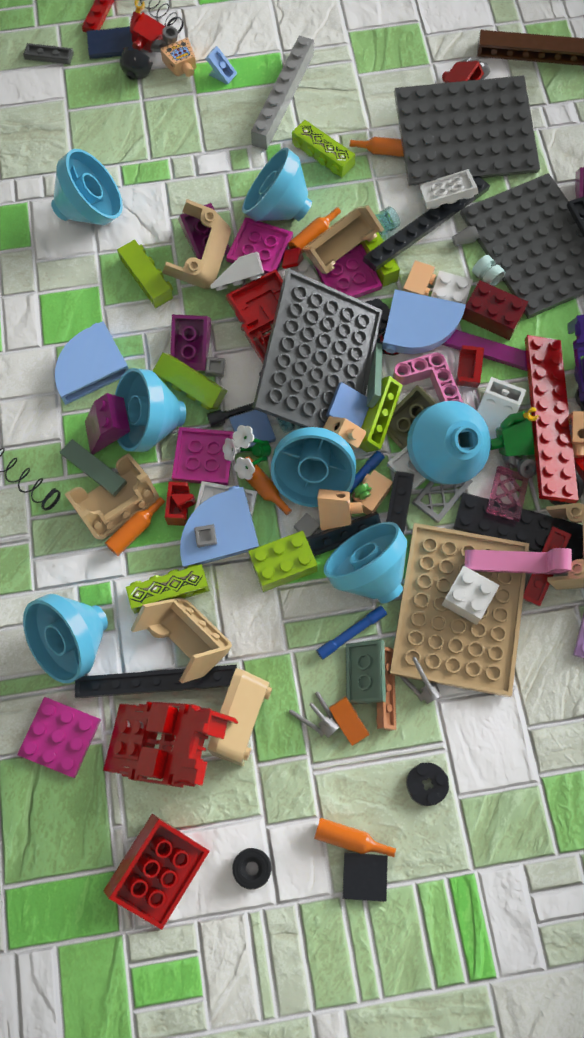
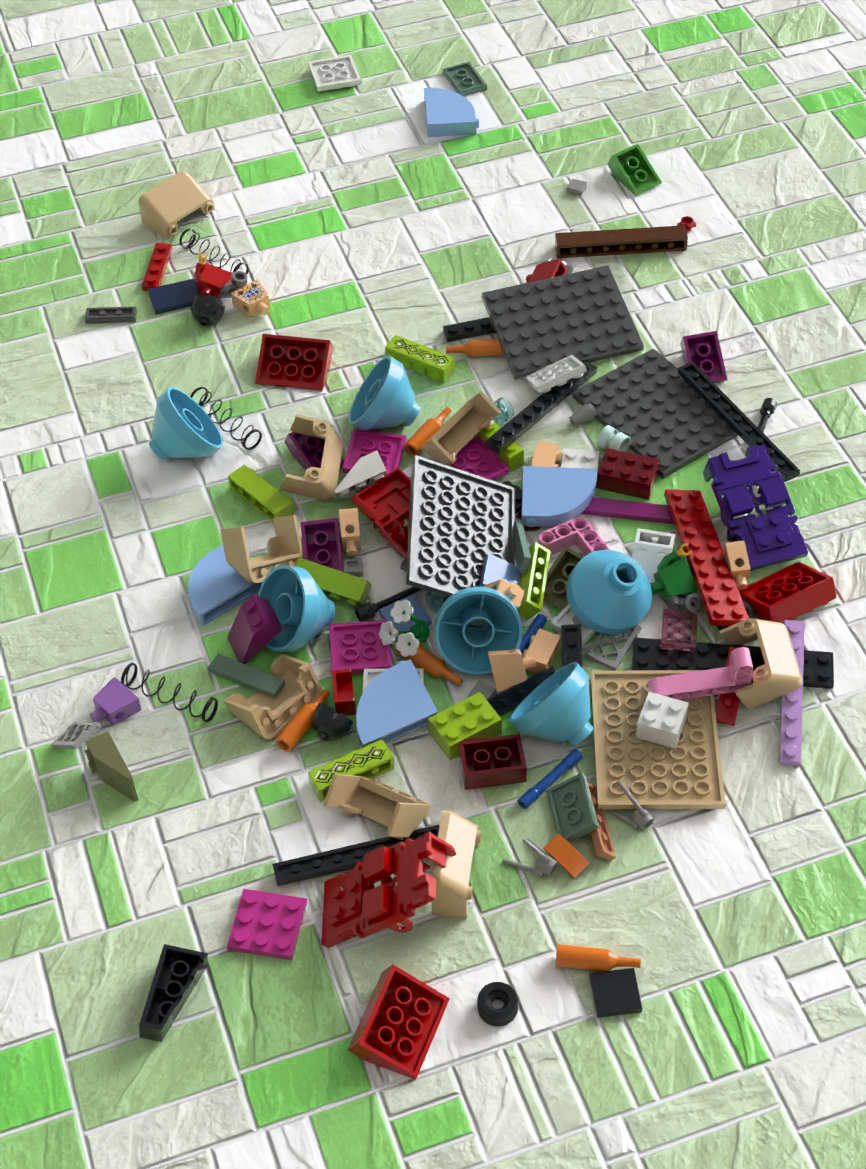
camera: 10 degrees left, 20 degrees down
medium azure cone [23,594,108,683] -> none
red slope [171,494,196,512] -> none
light grey tile [194,524,217,548] -> none
light blue slope [205,46,237,84] -> none
light grey brick [251,35,314,150] -> none
red slope [282,247,304,269] -> none
bright green plate [354,483,372,500] -> none
black plate [406,762,449,806] -> none
red panel [456,345,484,388] -> none
none -> piece [190,387,262,450]
none -> tan windscreen [220,515,304,584]
none -> red slope [255,334,333,391]
none -> black cylinder [312,703,353,741]
none -> light nougat torso [339,508,361,556]
none -> black plate [443,317,496,342]
none -> dark red brick [458,734,527,790]

